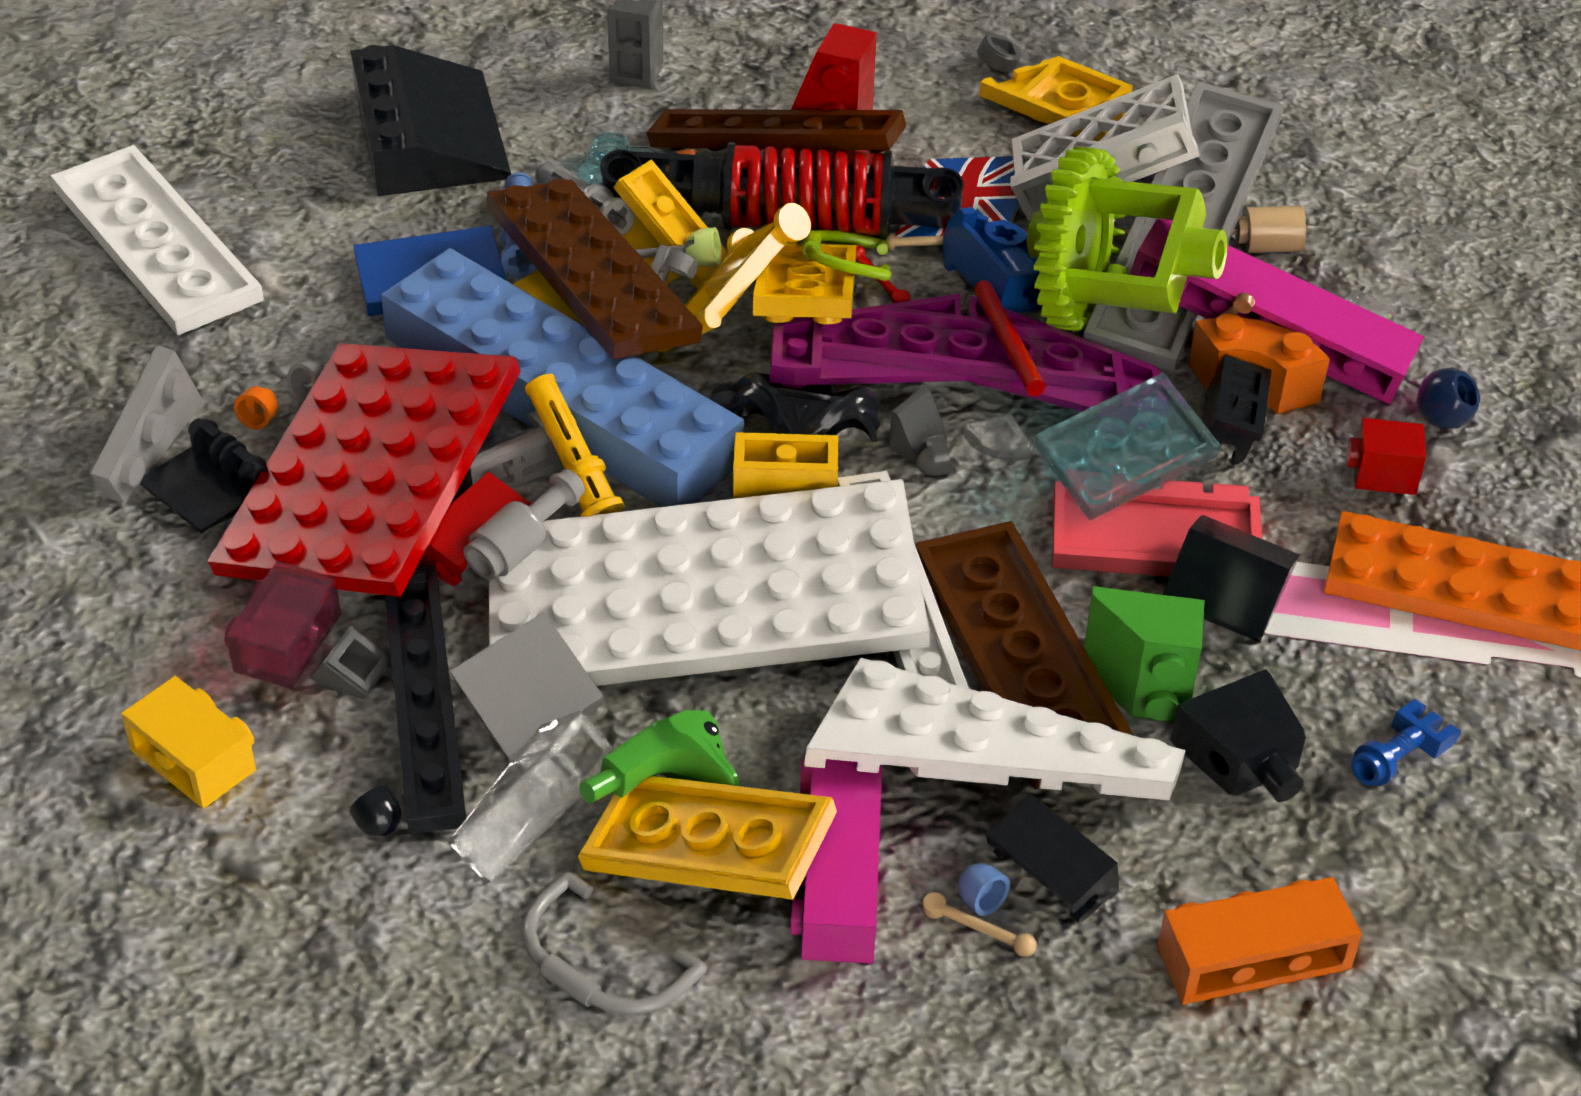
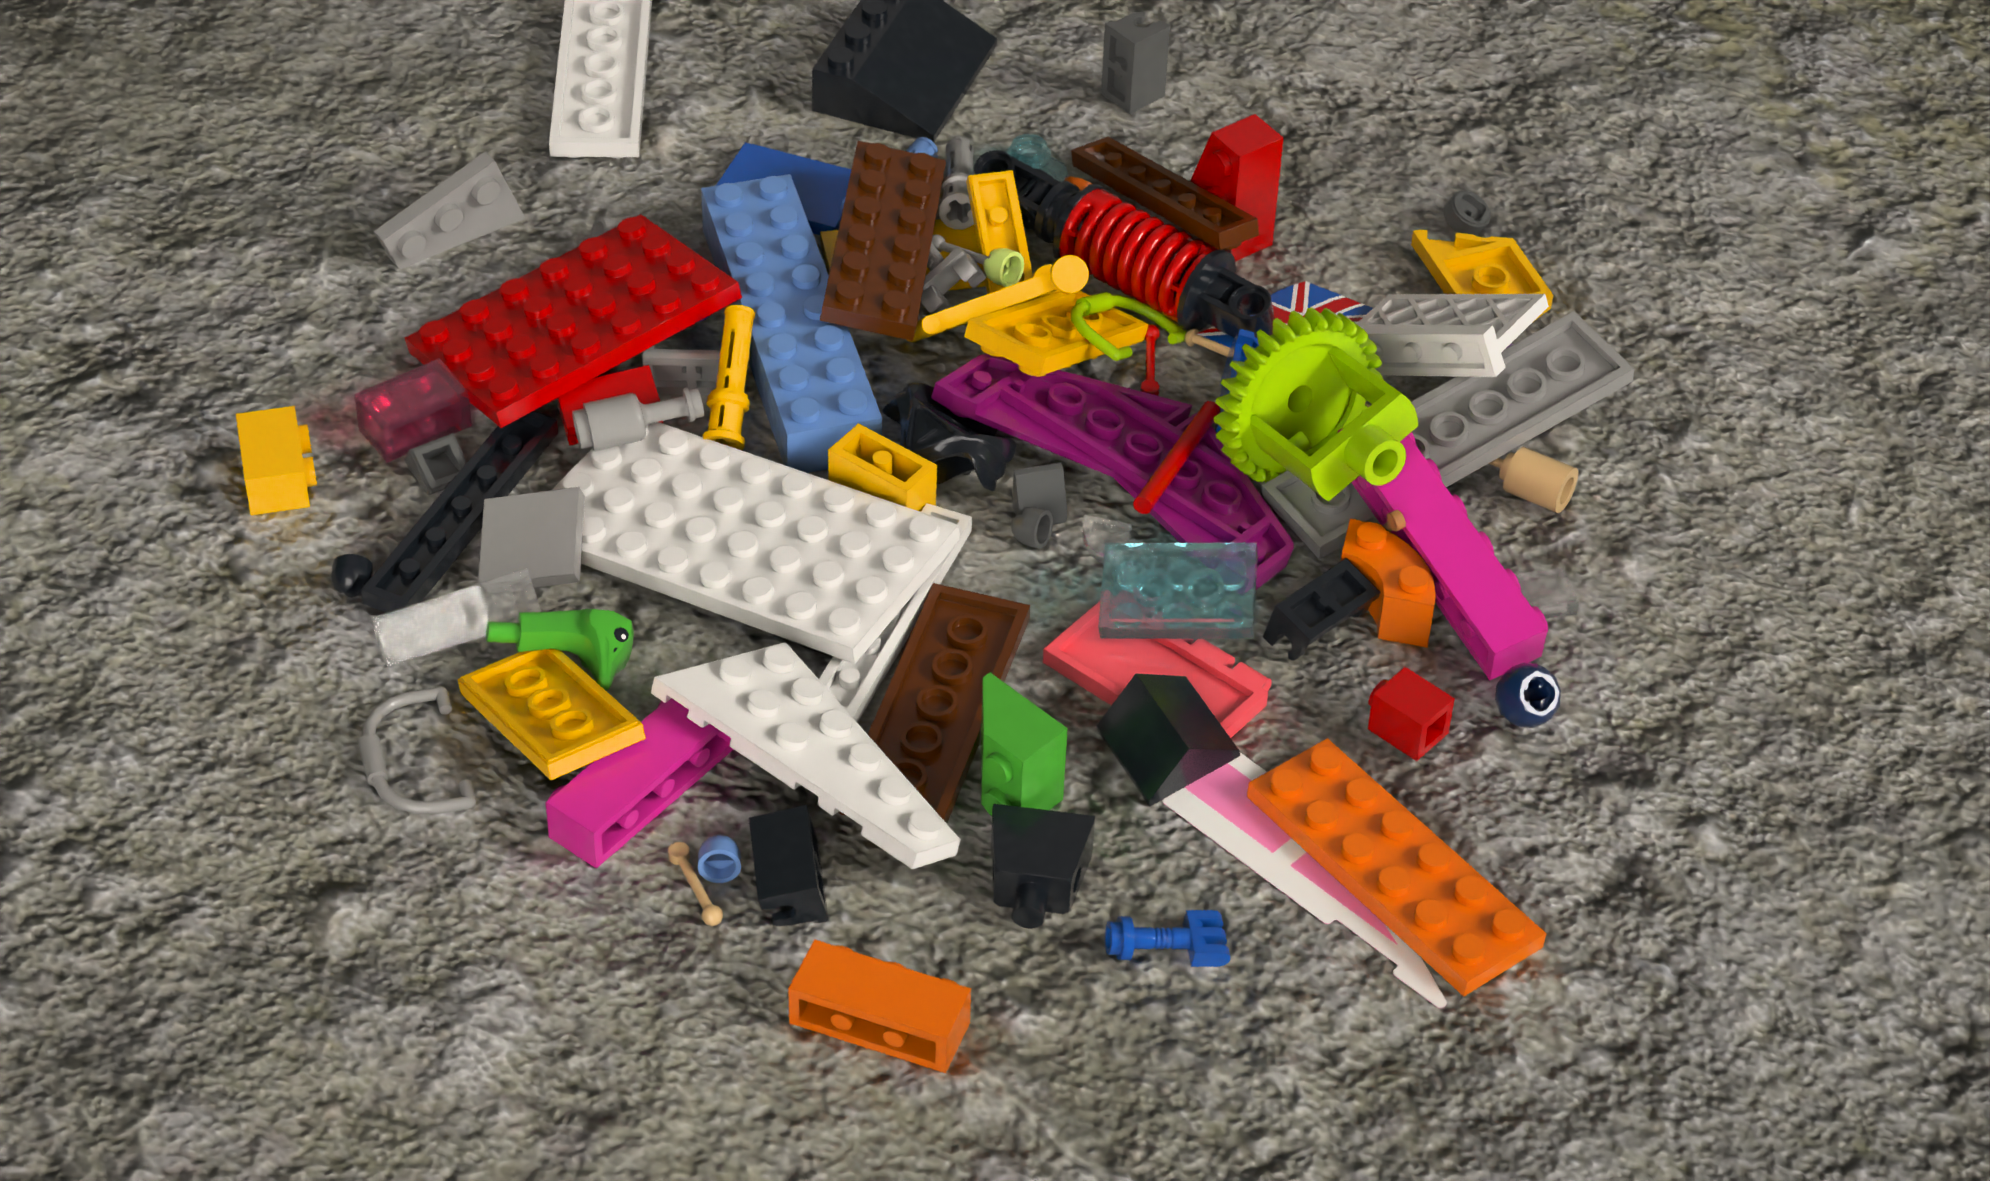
camera: 35 degrees right, 0 degrees up
black hinge [139,418,268,534] -> none
orange hinge [234,386,279,430] -> none

